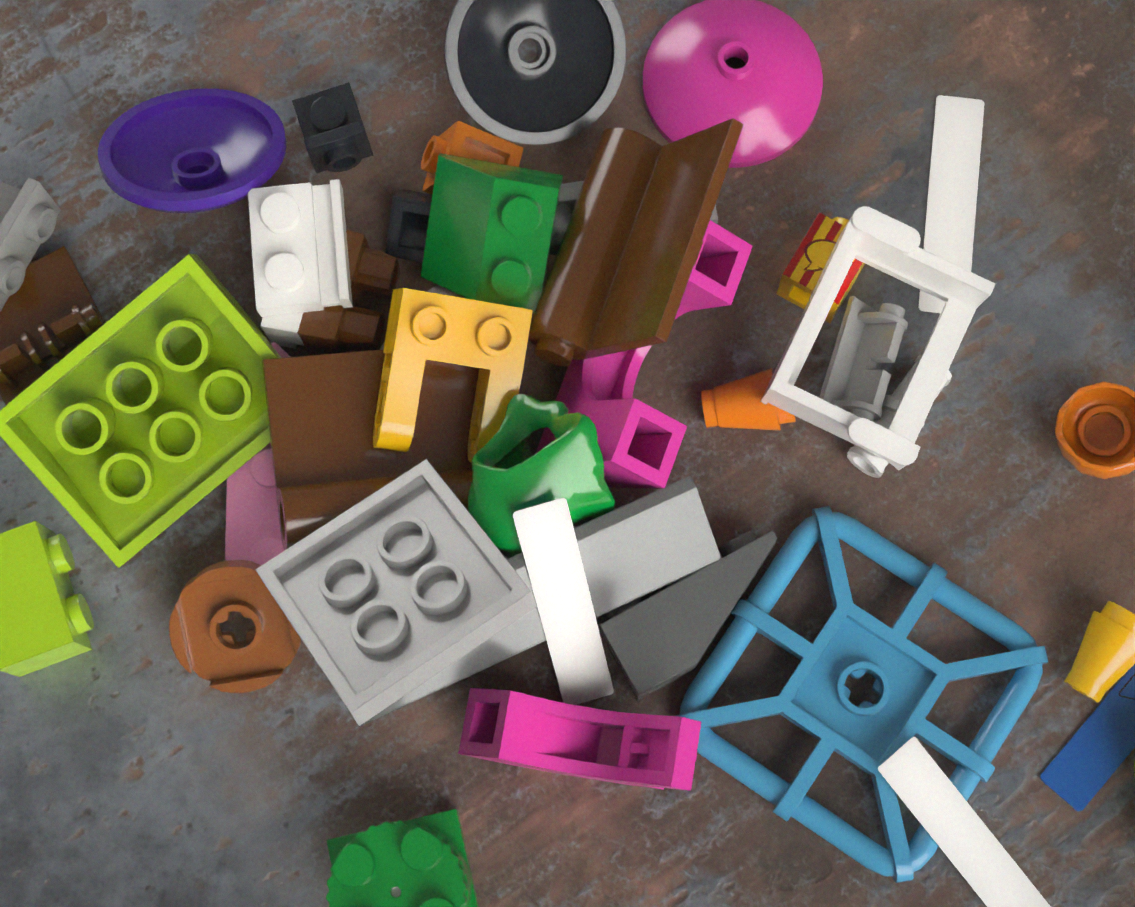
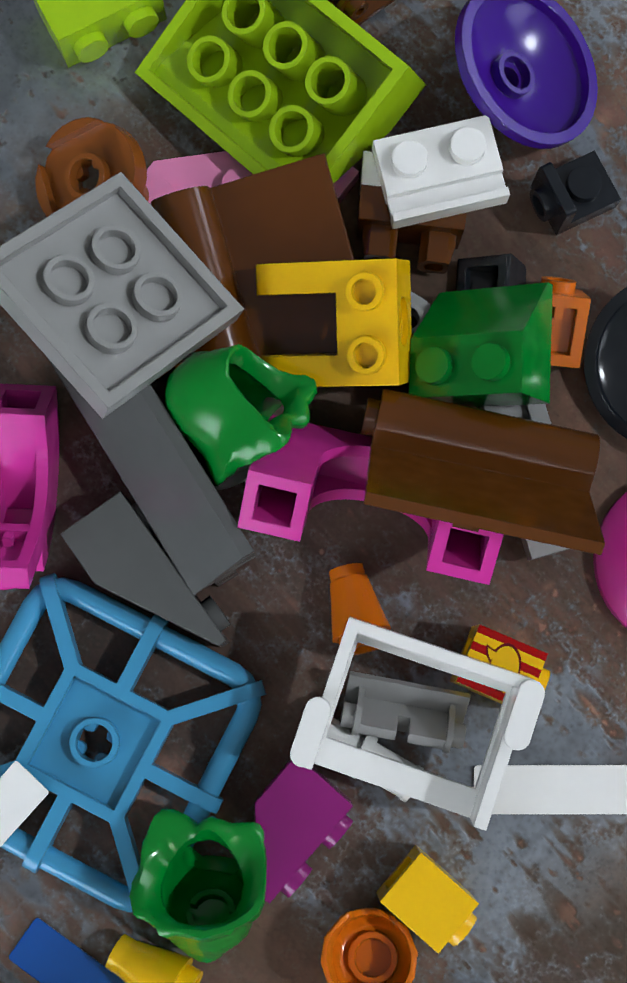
camera: 75 degrees right, 5 degrees up
white sticker [513,498,614,705] -> none
none -> green piece [129,808,267,963]
none -> magenta slope [255,759,353,904]
none -> yellow brick [377,845,479,954]

